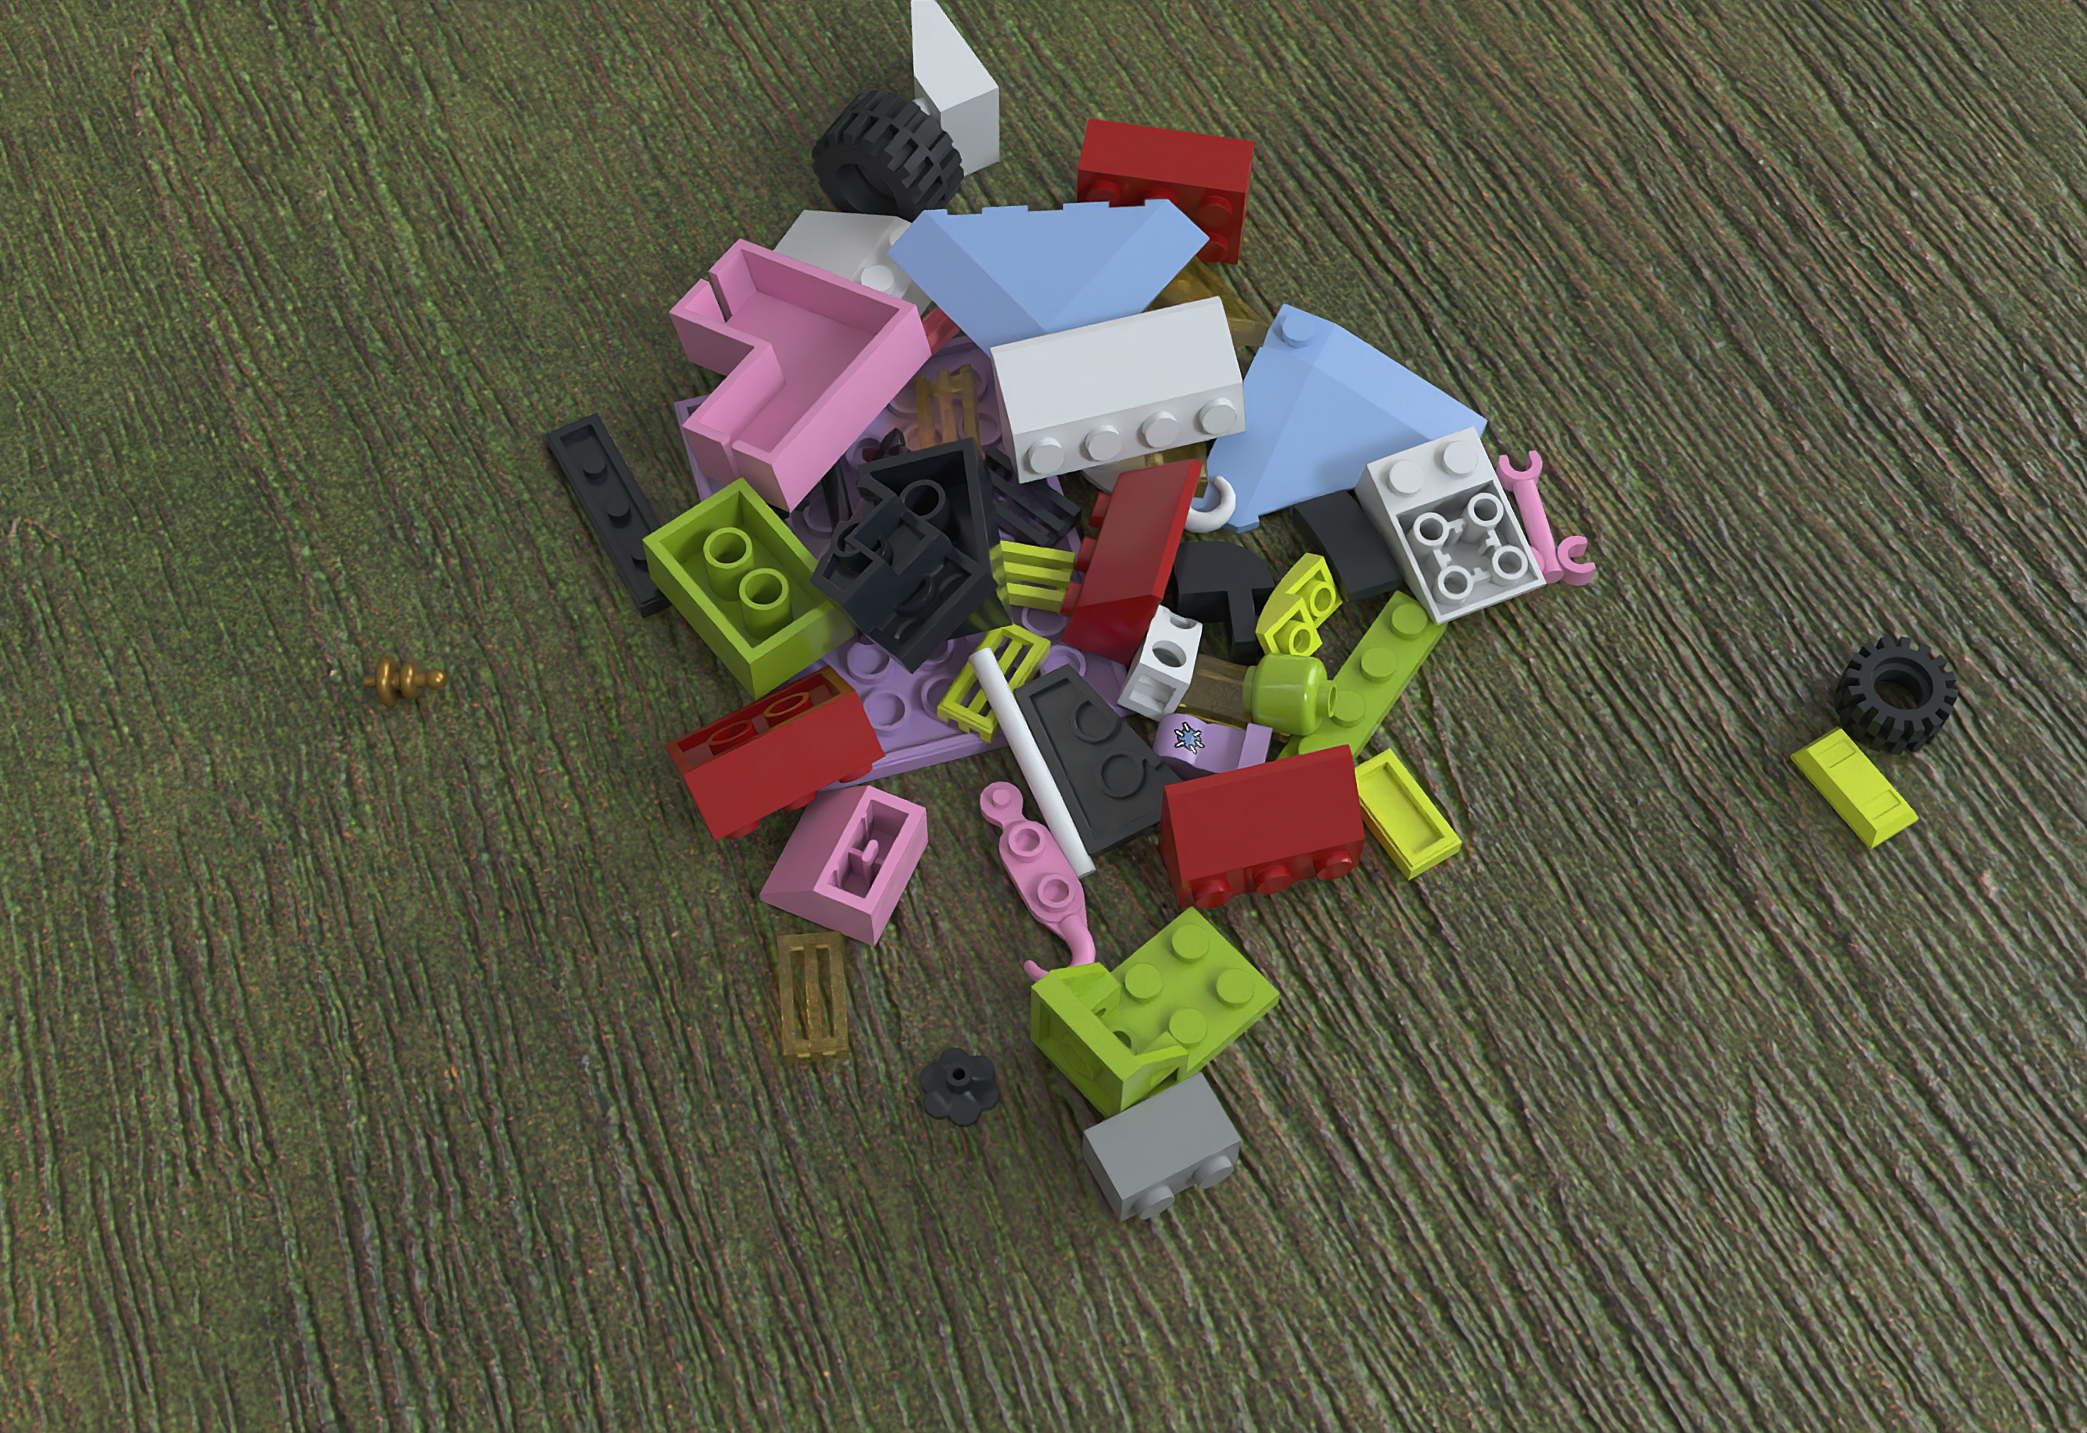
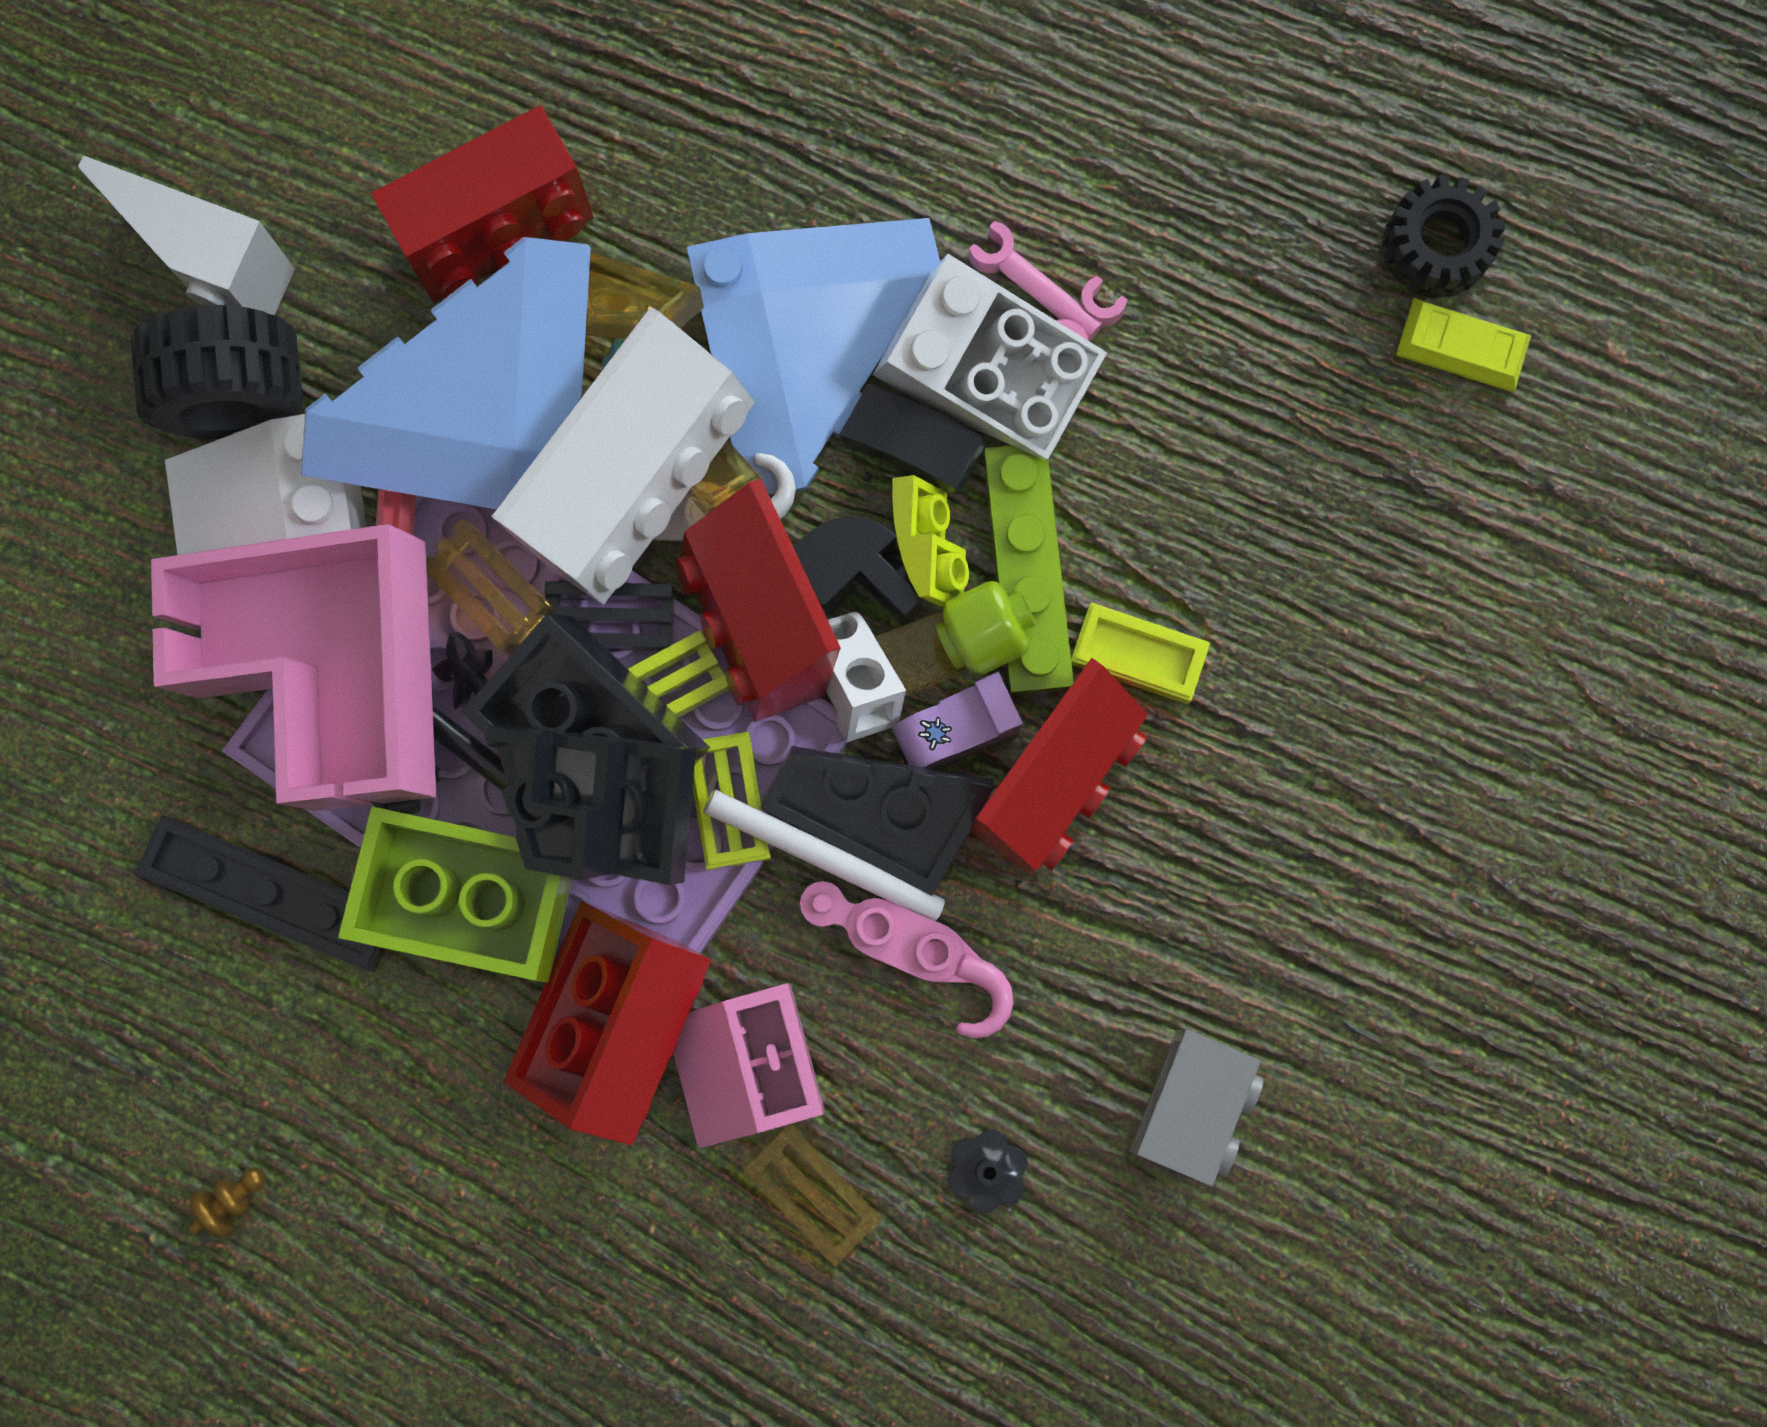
camera: 40 degrees left, 20 degrees up
lime bracket [1030,906,1280,1119] -> none

